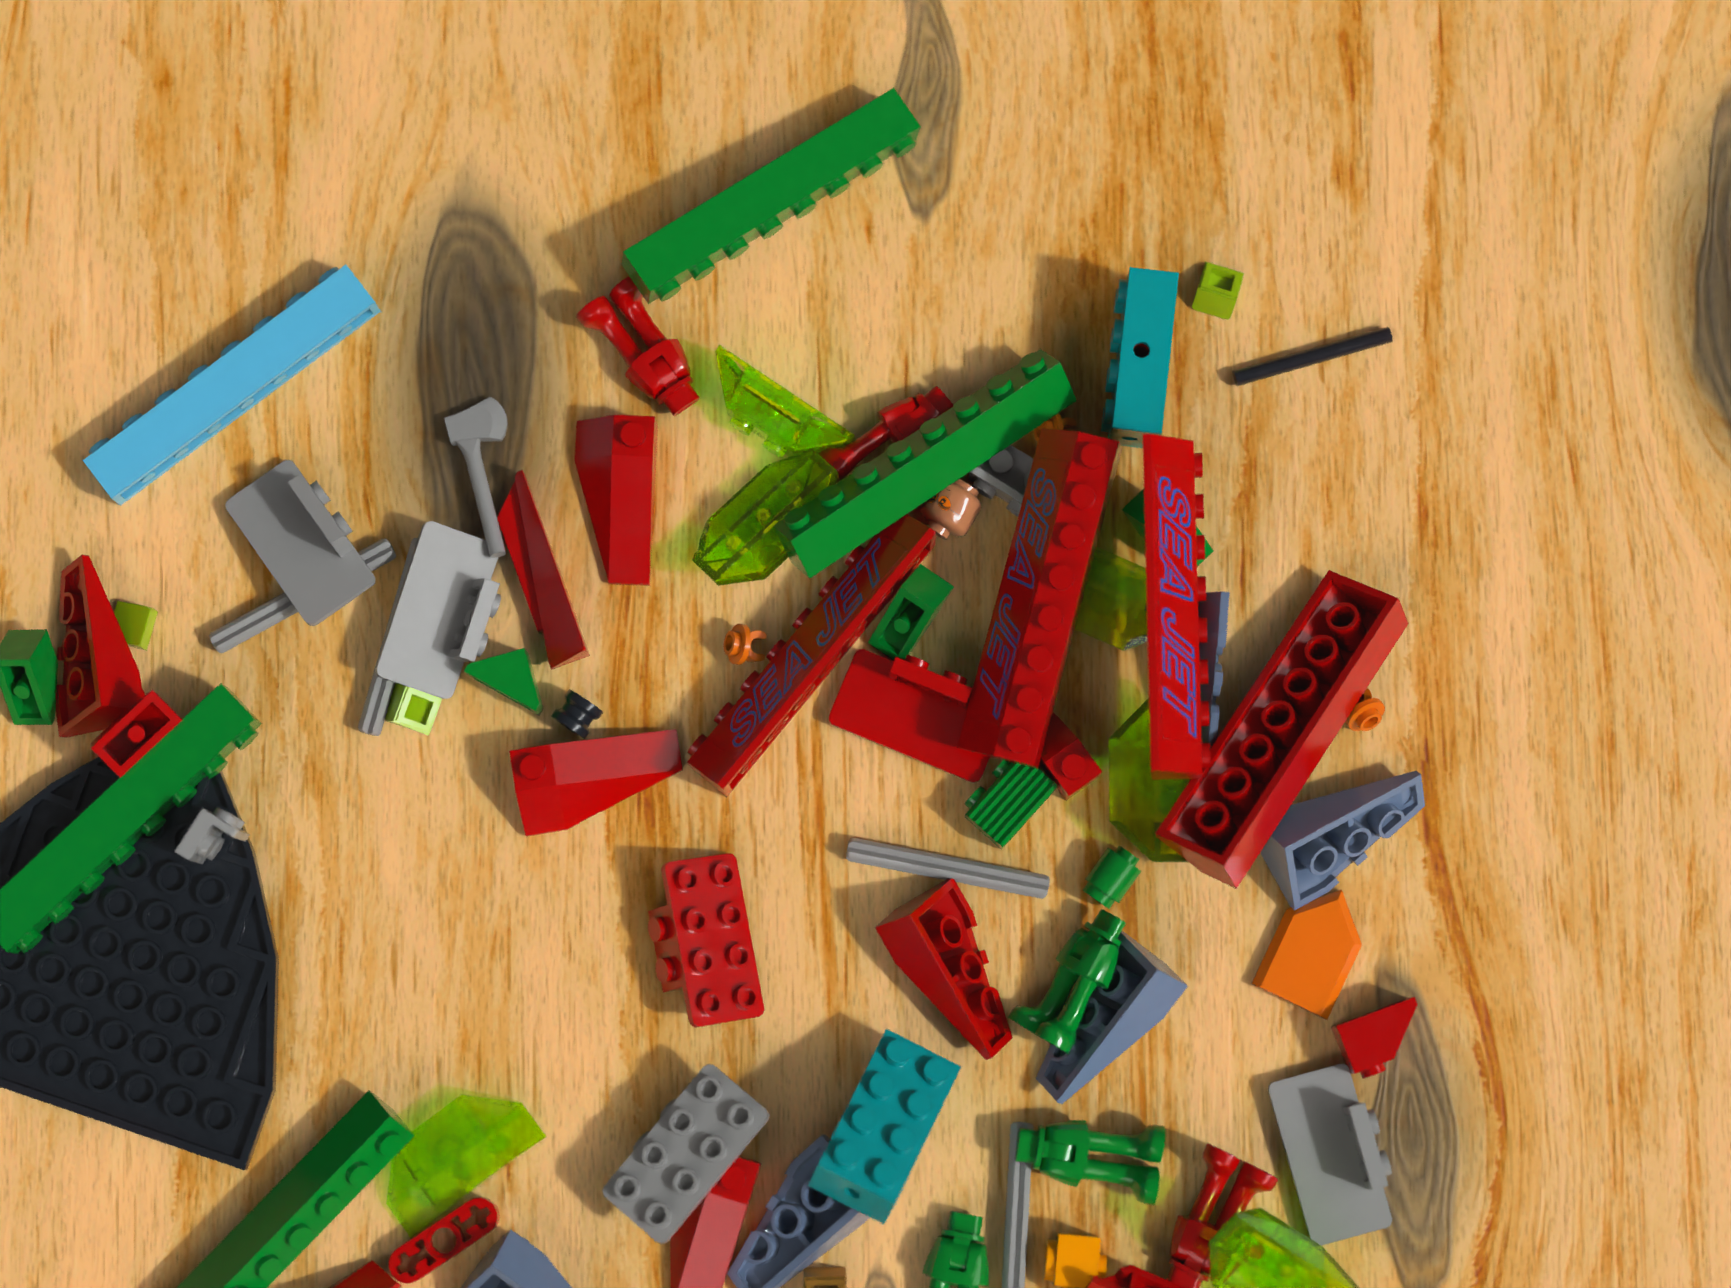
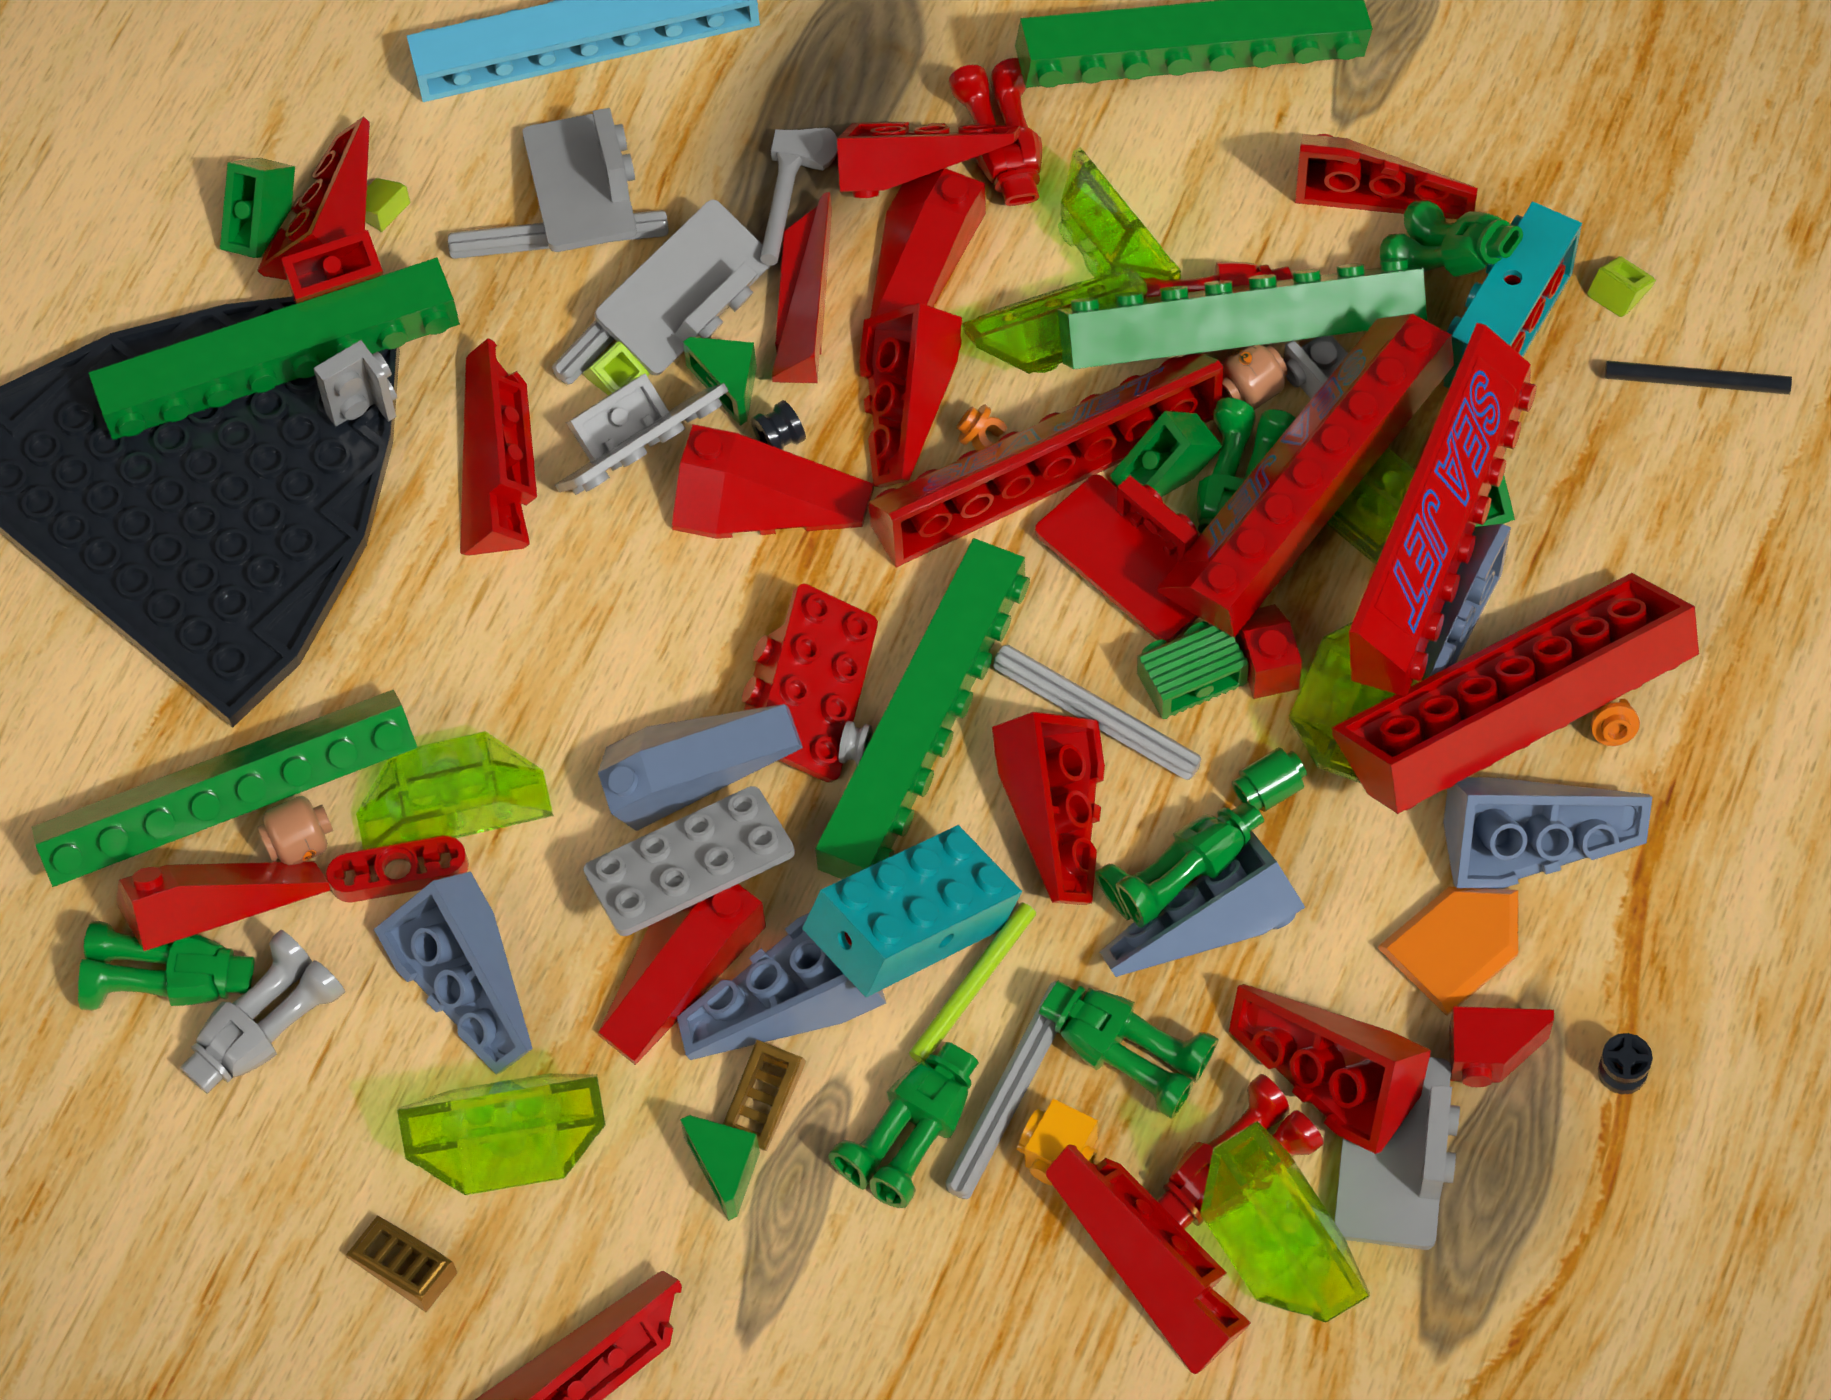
camera: 25 degrees right, 20 degrees down
none -> nougat head [258,796,334,865]
none -> red wedge [460,338,537,556]
none -> light grey bracket [555,374,729,495]
none -> sand blue wedge [598,704,803,831]
none -> green brick [815,538,1030,879]
none -> red wedge [837,122,1020,198]
none -> light grey bush [839,721,872,765]
none -> red wedge [859,303,962,488]
none -> lime bar [909,902,1036,1063]
none -> green piece [1197,397,1296,533]
none -> red wedge [1229,984,1431,1154]
none -> red wedge [1295,134,1478,219]
none -> green piece [1379,200,1523,277]
none -> black wheel [1598,1033,1653,1095]

